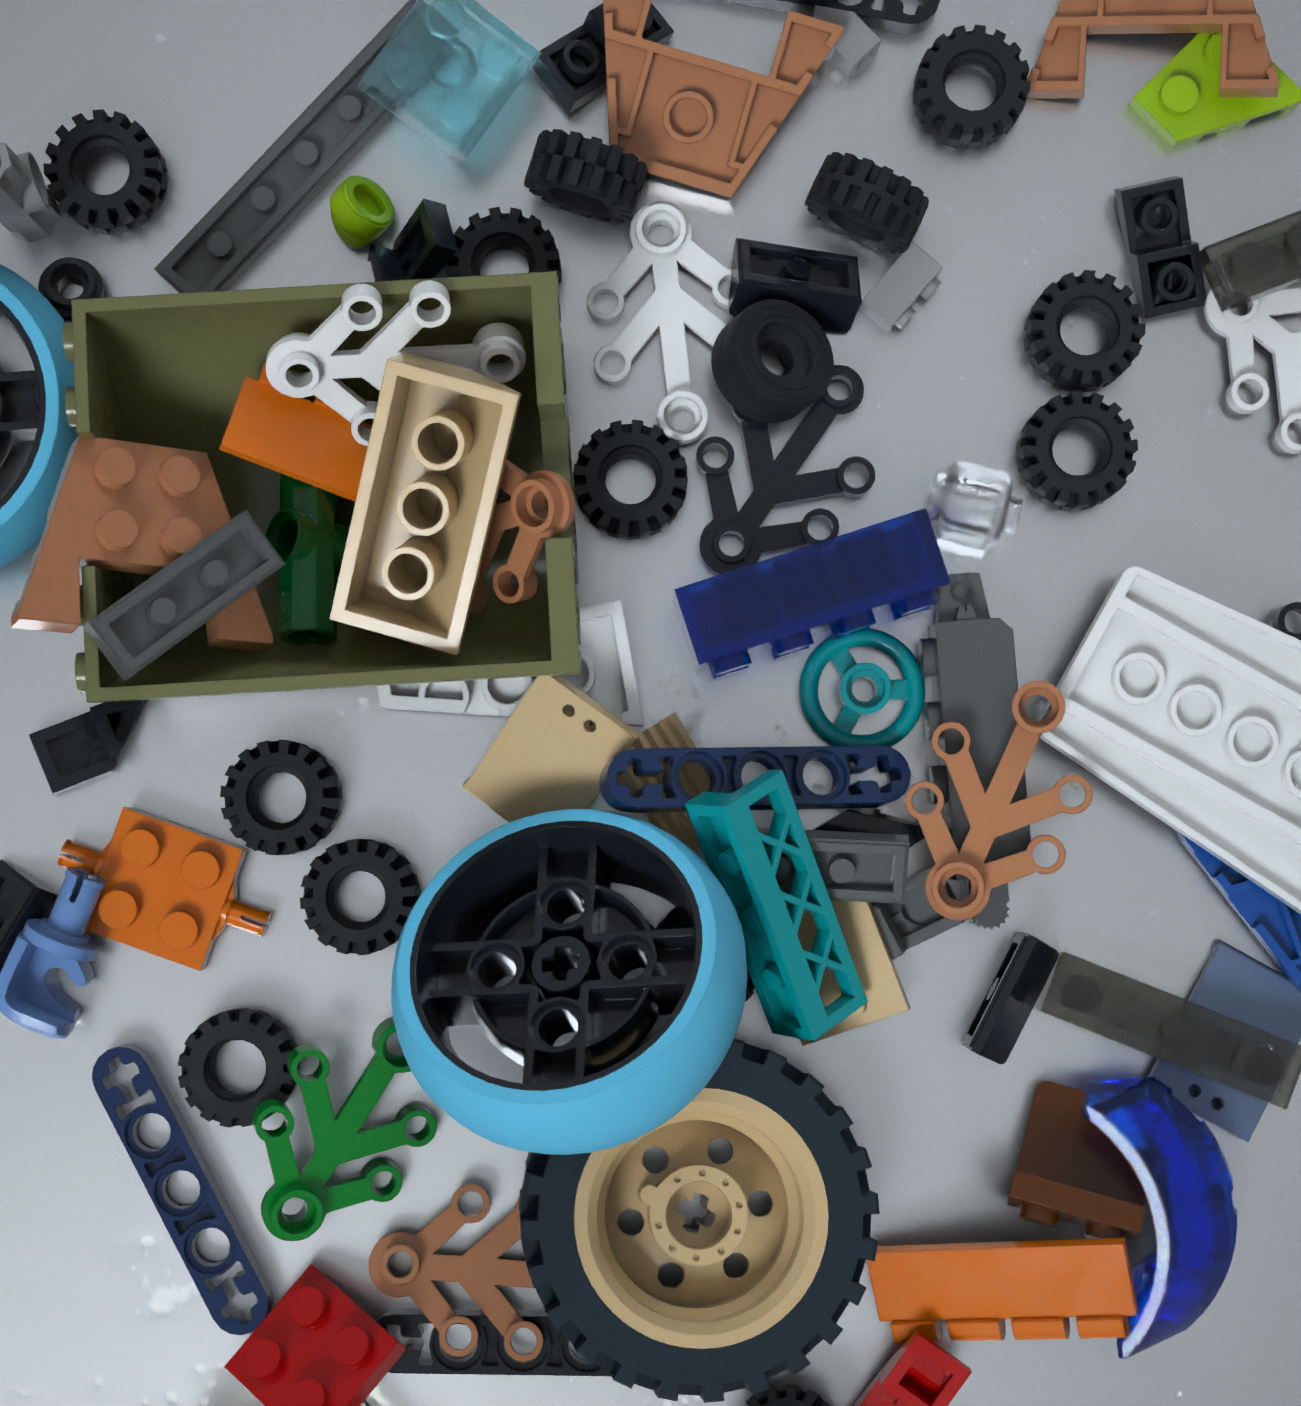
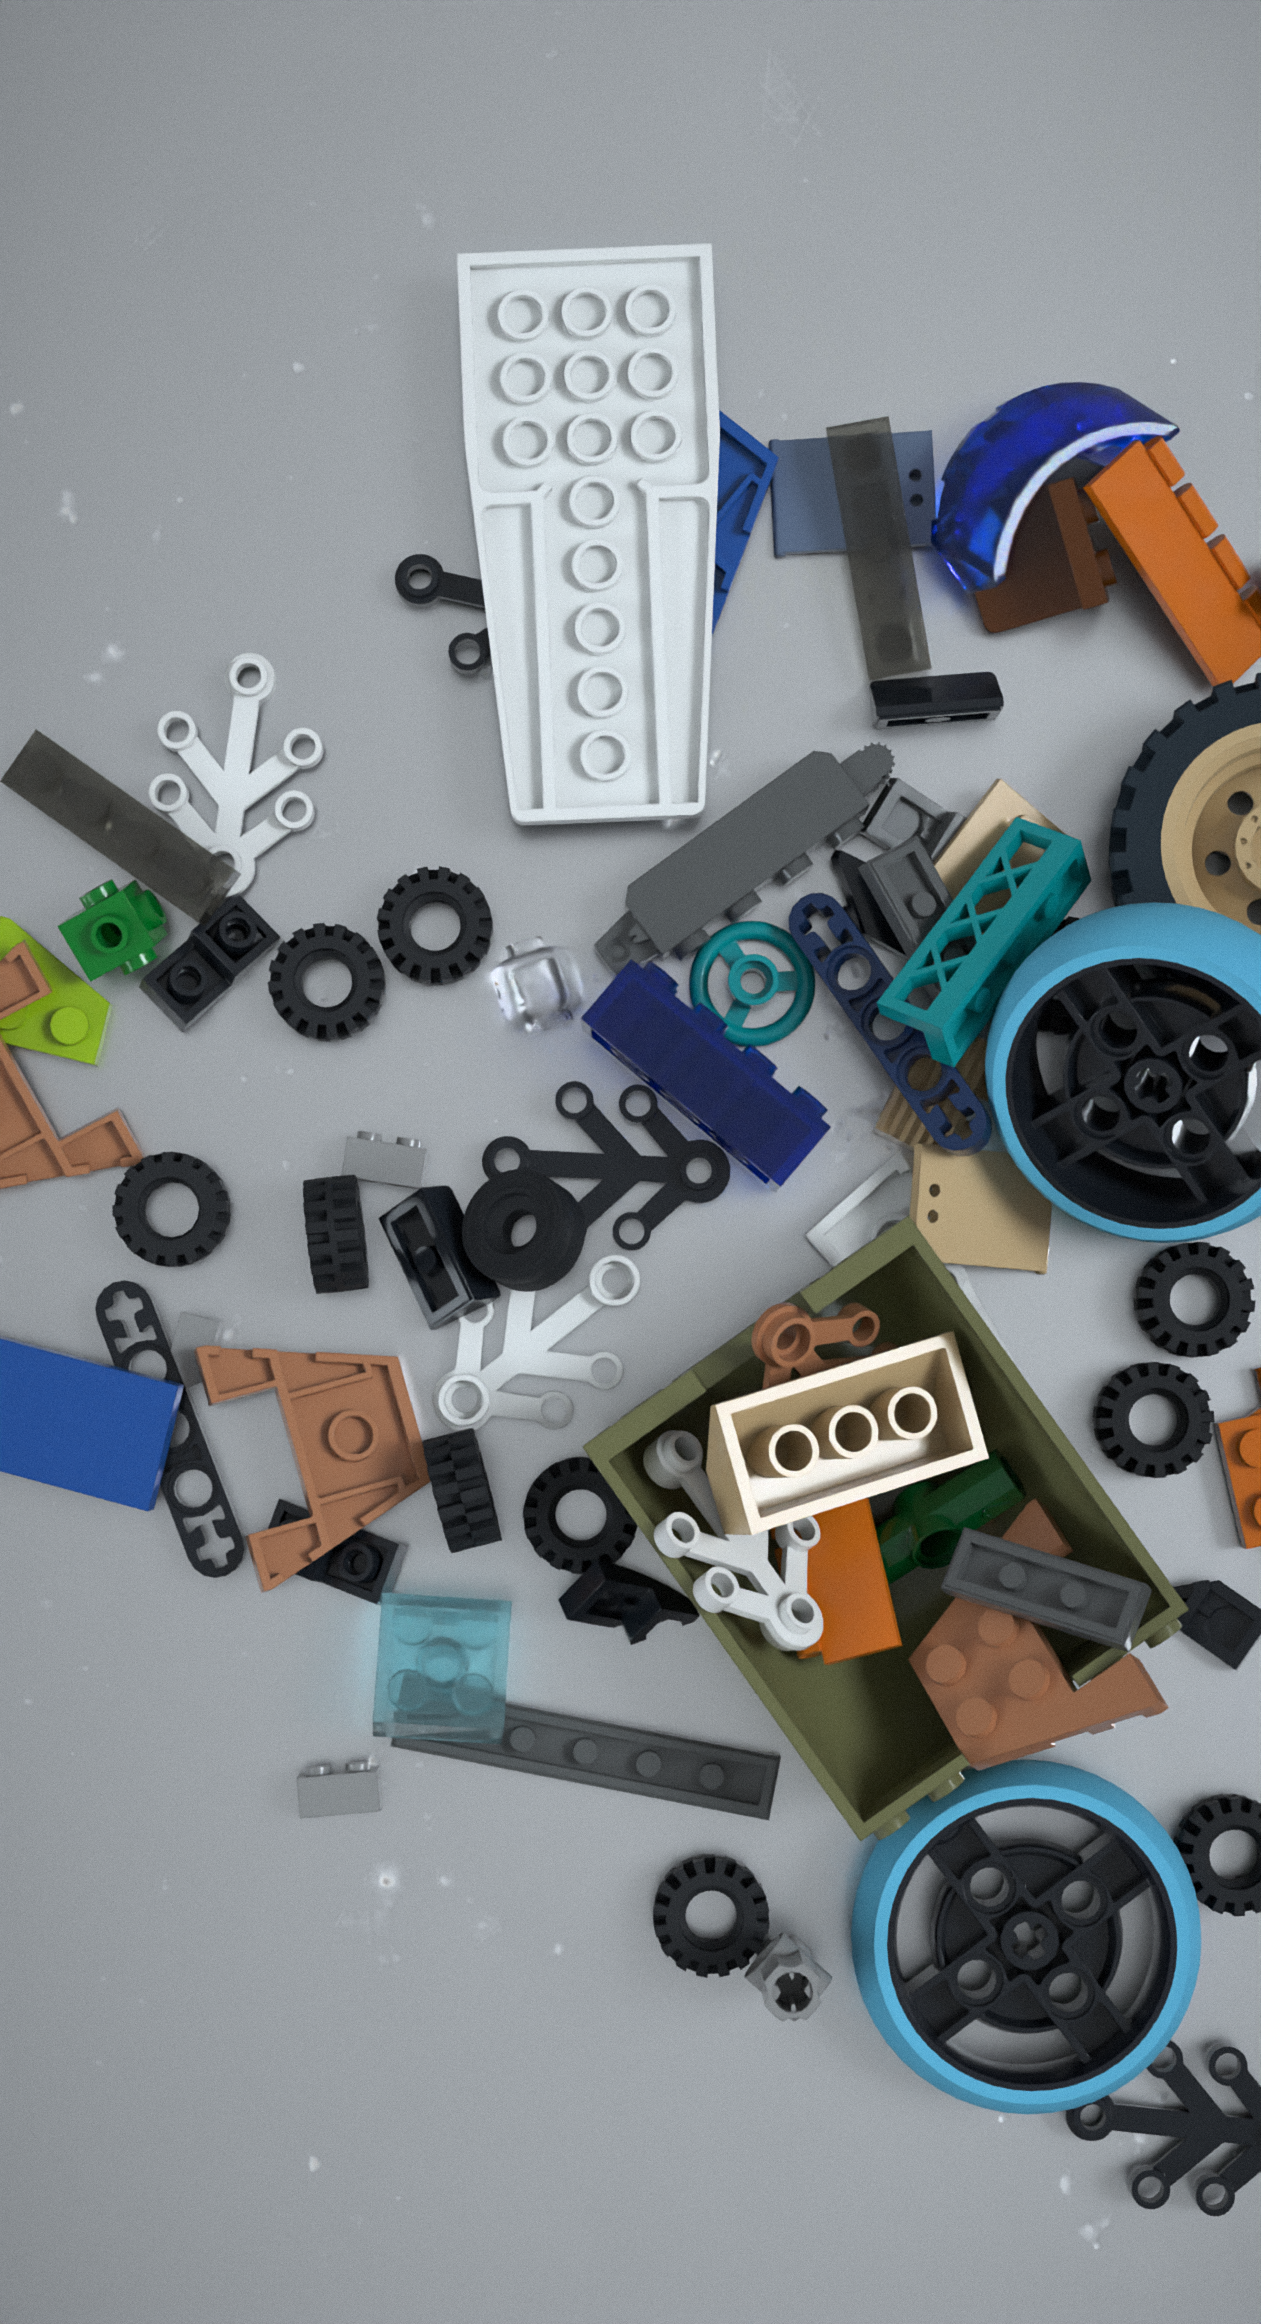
camera: 125 degrees left, 0 degrees up
black plate [38,257,104,320] -> none
lime tile [330,175,394,248] -> none
black tyre [573,419,688,540] -> none
nougat plant [905,681,1093,920] -> none
none -> green brick [57,879,168,982]

